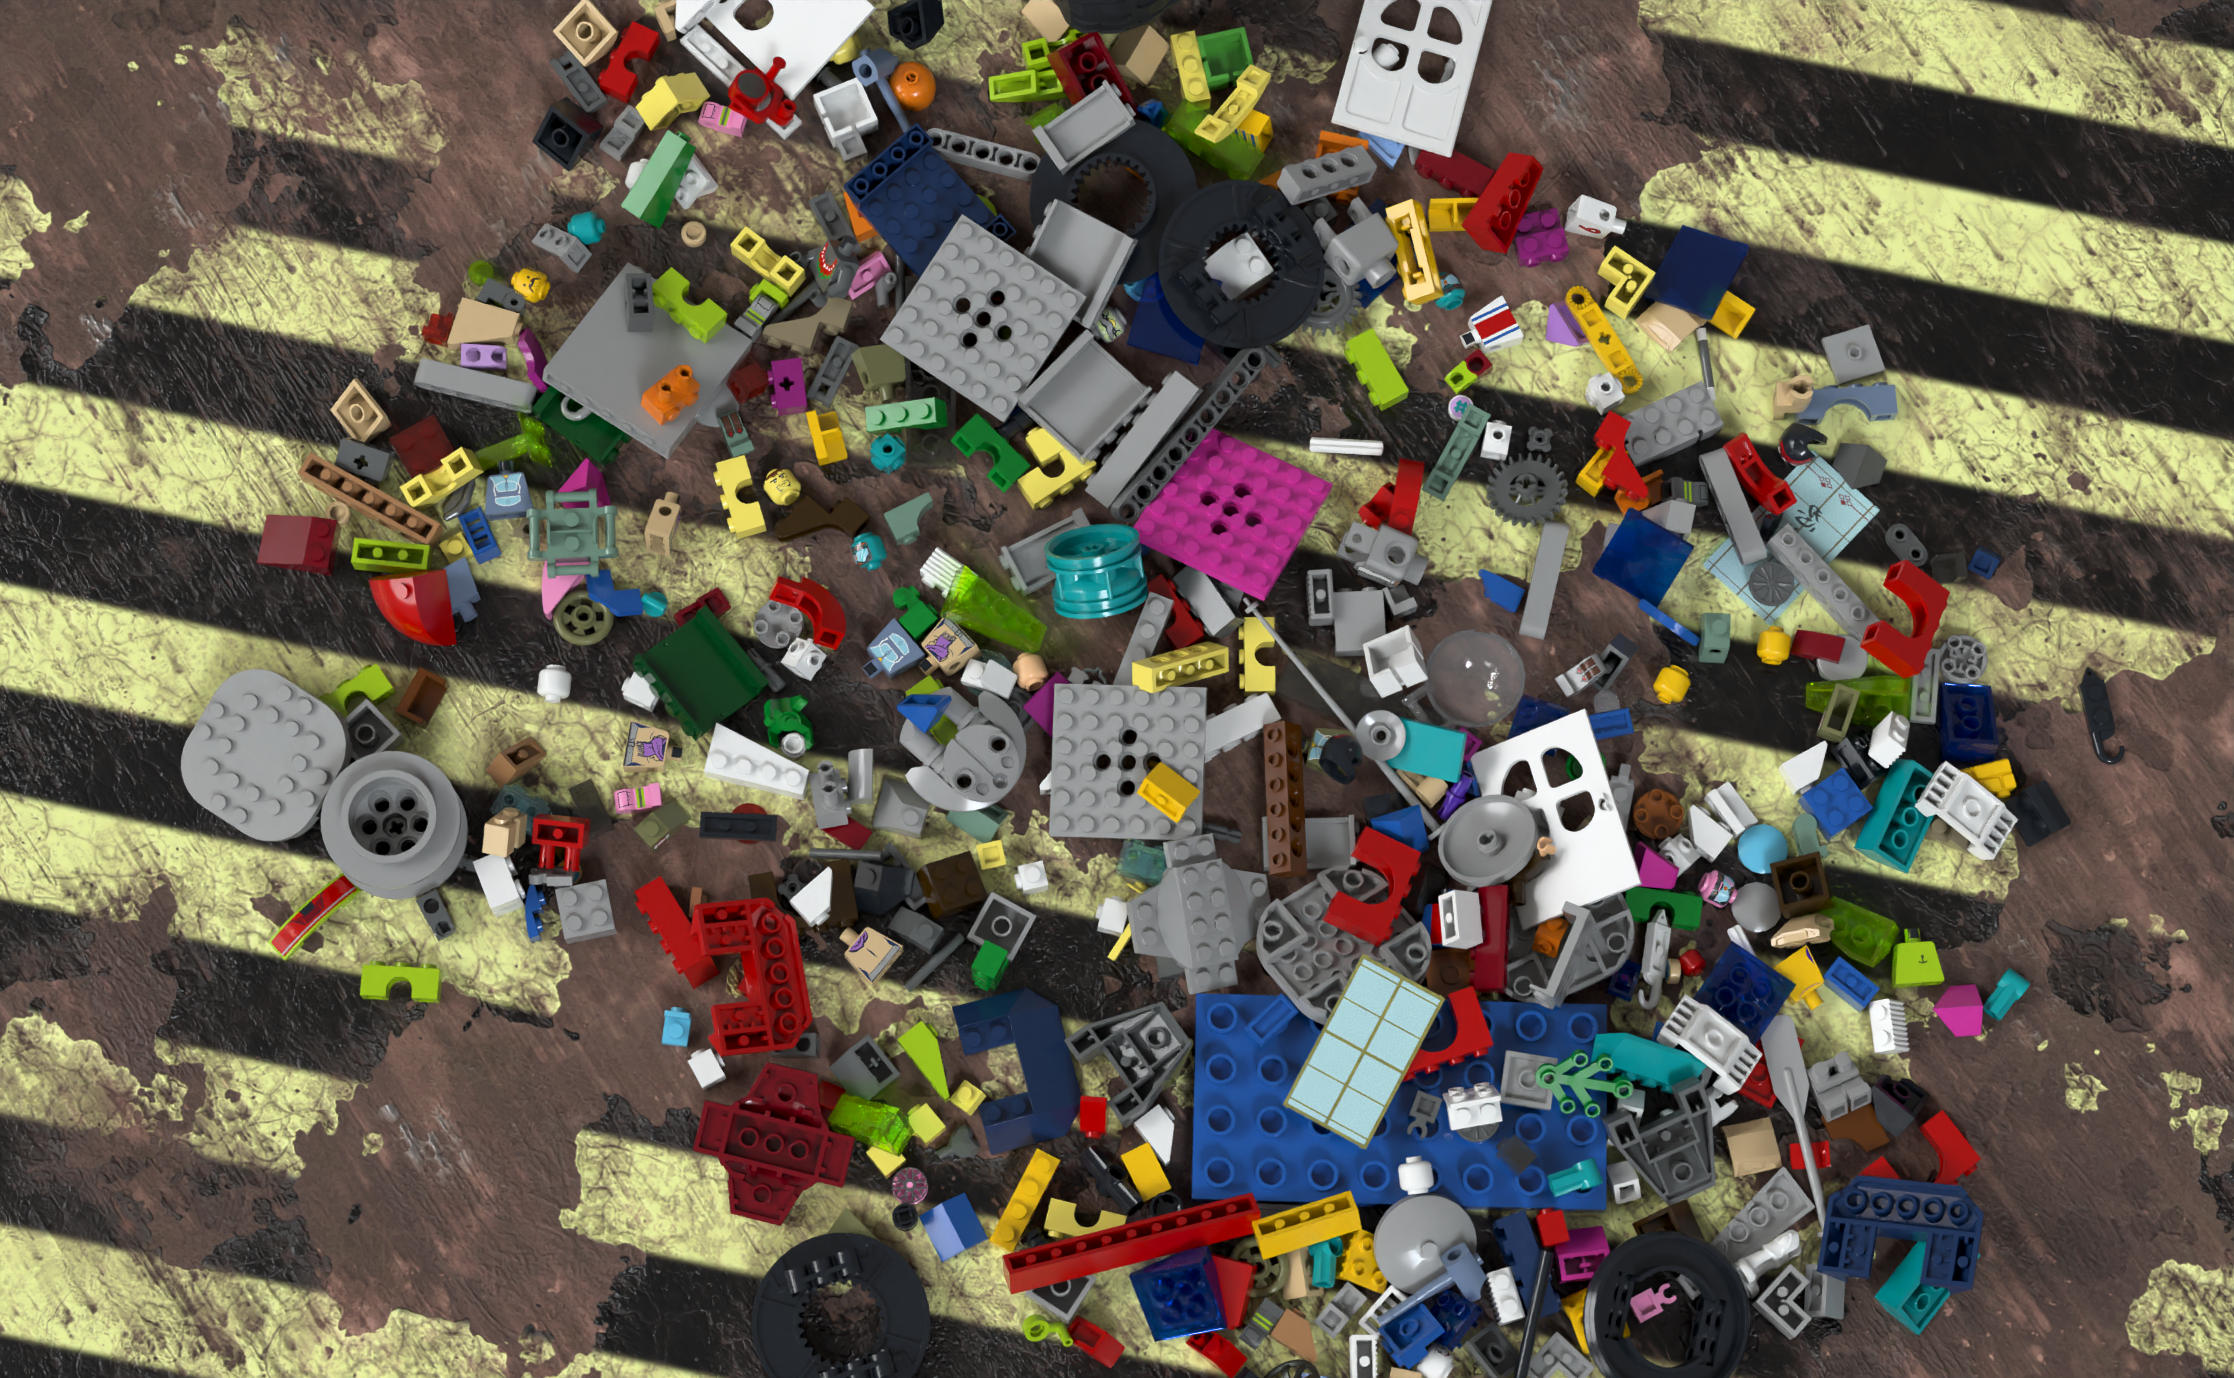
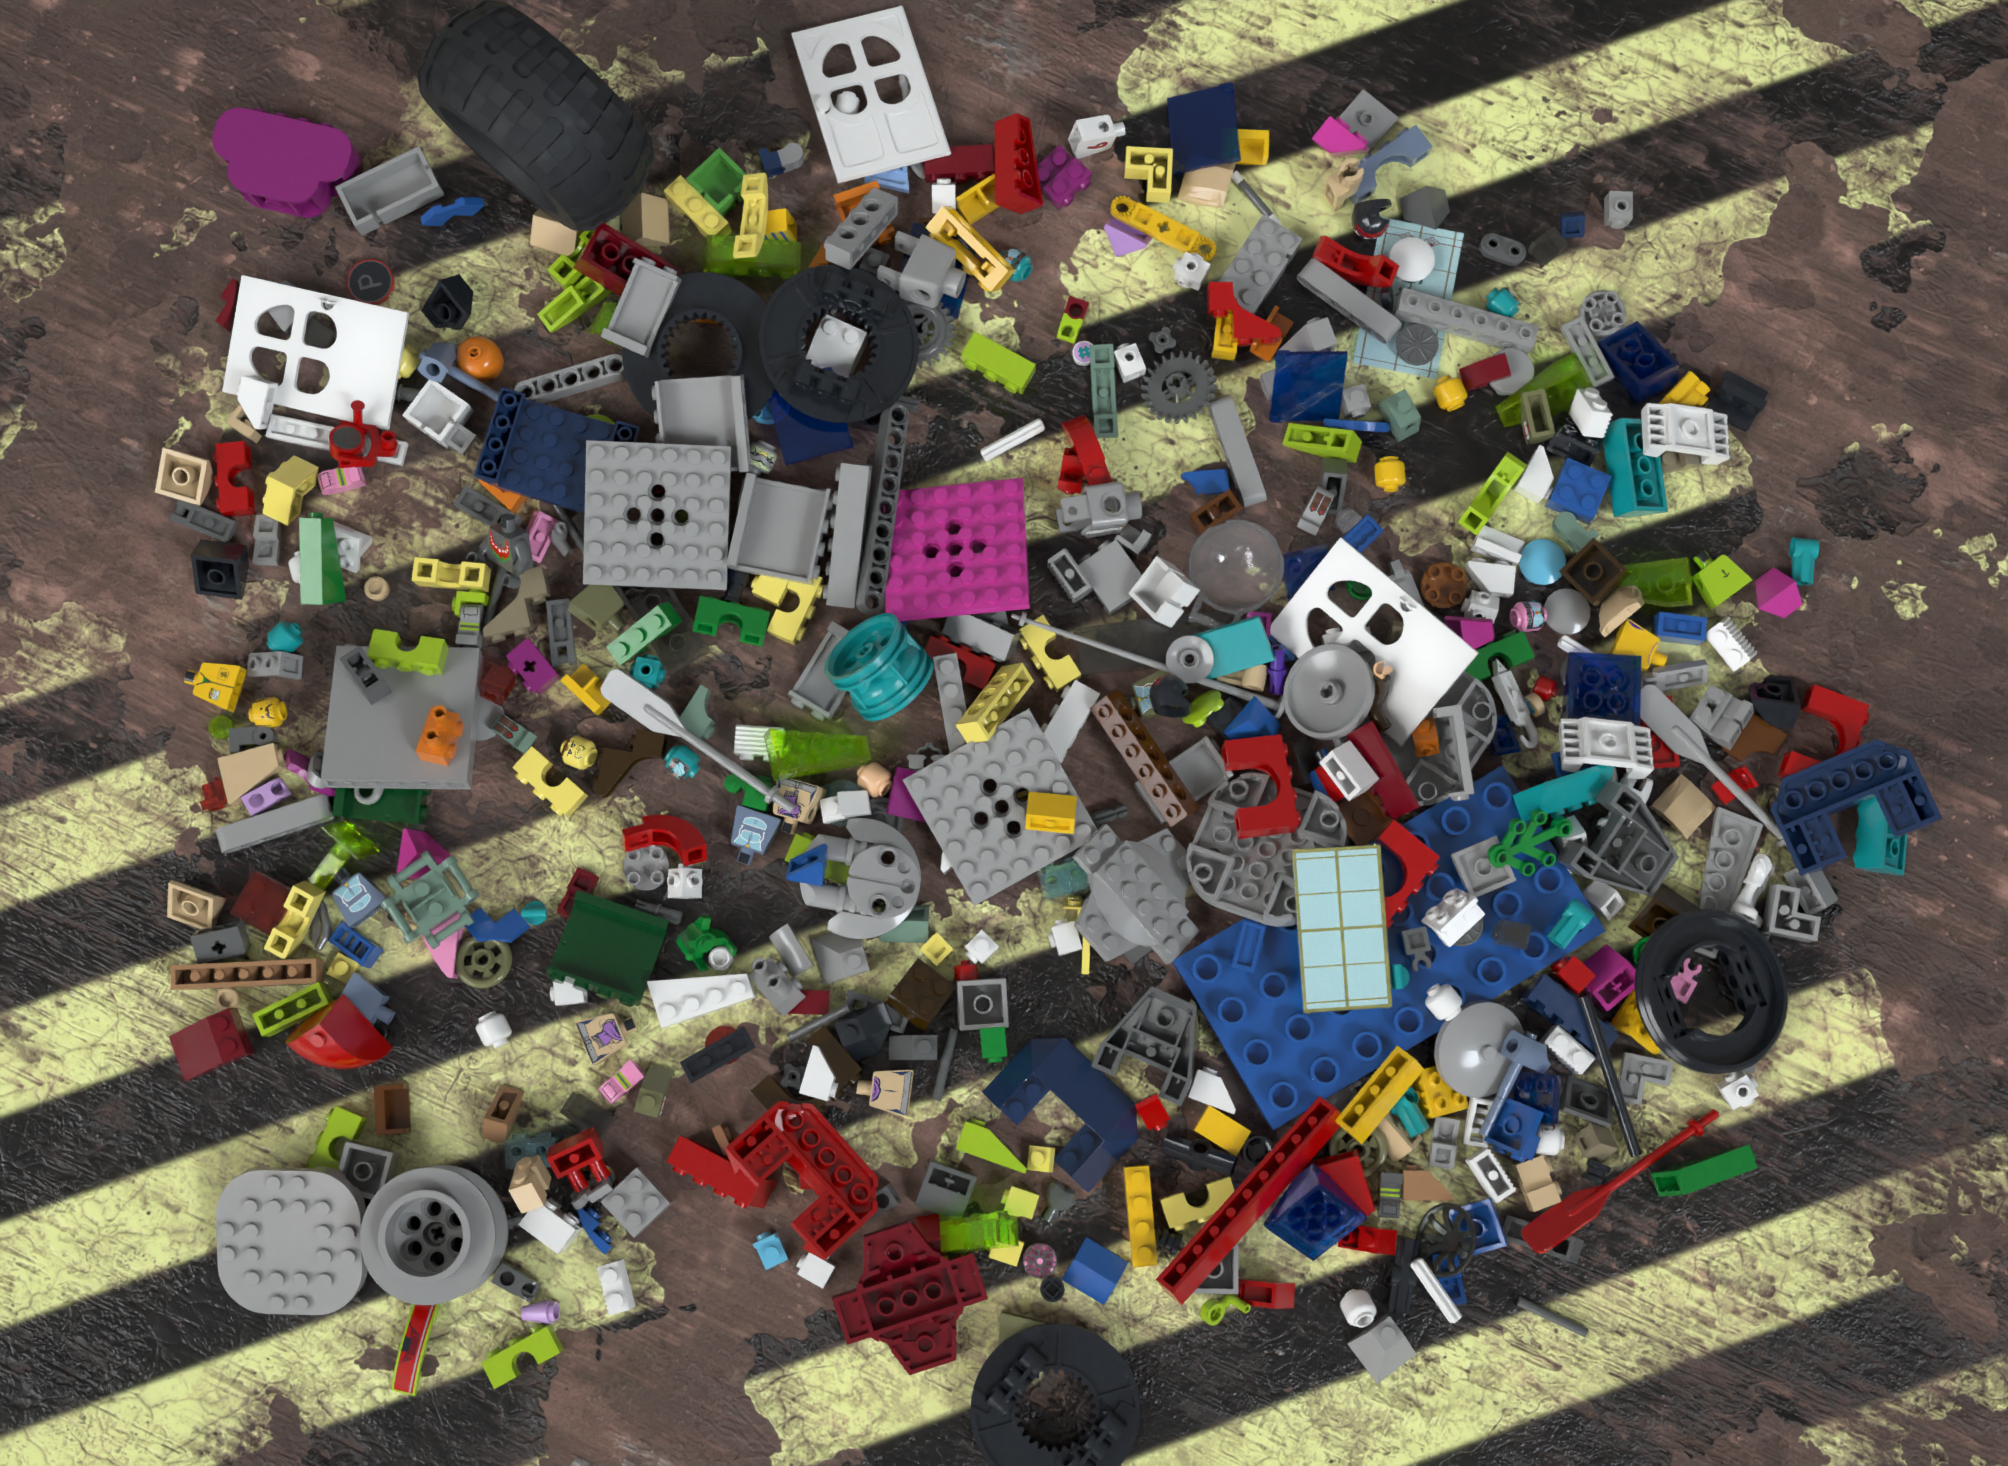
camera: 25 degrees left, 5 degrees up
tan torso [645,492,681,557] -> none
blue slope [1137,98,1169,129] -> none
torso [1460,296,1524,354] -> none
dark grey leg [1661,477,1708,507] -> none
red arch [1860,559,1950,679] -> none
black plate [2077,667,2125,765] -> none
none -> yellow torso [184,663,247,713]
none -> light grey beam [307,752,326,789]
none -> lavender cone [521,1299,560,1324]
none -> white brick [597,1259,636,1315]
none -> piece [601,668,796,813]
none -> leg [758,143,804,178]
none -> white brick [932,178,956,213]
none -> red piece [954,960,978,982]
none -> lime dish [1182,689,1224,728]
none -> reddish brown brick [1188,489,1243,540]
none -> lime slope [1282,423,1362,463]
none -> dark pink slope [1312,116,1370,157]
none -> light grey brick [1338,384,1371,419]
none -> teal plate [1388,964,1410,990]
none -> white dish [1389,237,1435,282]
none -> lime arch [1458,452,1527,535]
none -> teal head [1485,287,1520,318]
none -> light grey brick [1604,191,1633,229]
none -> light grey hinge [1643,659,1708,691]

